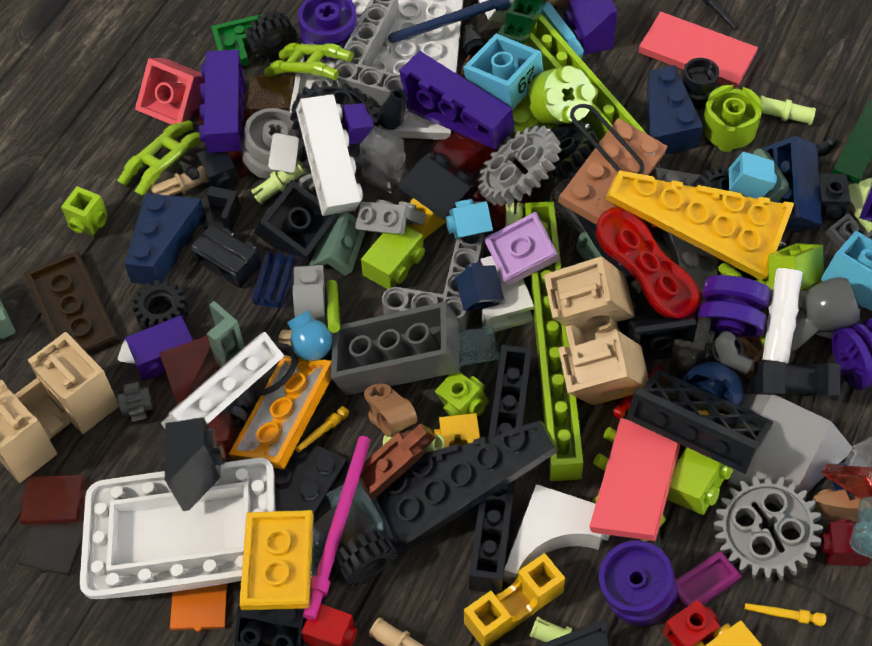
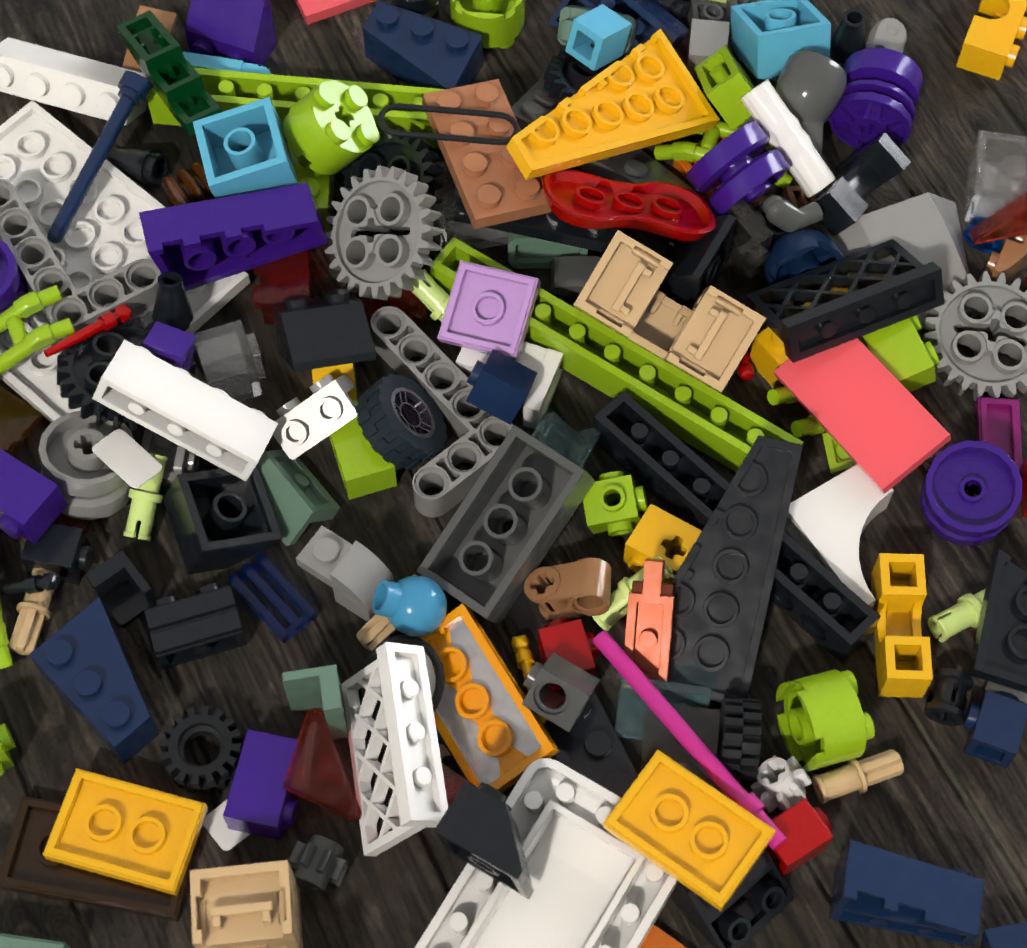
camera: 55 degrees left, 5 degrees up
lime bar [326,280,340,333] -> none
medium azure brick [446,199,493,239] -> none
none -> yellow tile [43,768,208,896]
none -> red piece [44,303,132,357]
none -> black wheel [356,373,447,470]
none -> dark grey brick [522,652,600,732]
none -> red brick [538,618,599,693]
none -> light grey brick [687,19,730,80]
none -> white gear [751,755,812,813]
none -> lime brick [776,669,875,772]

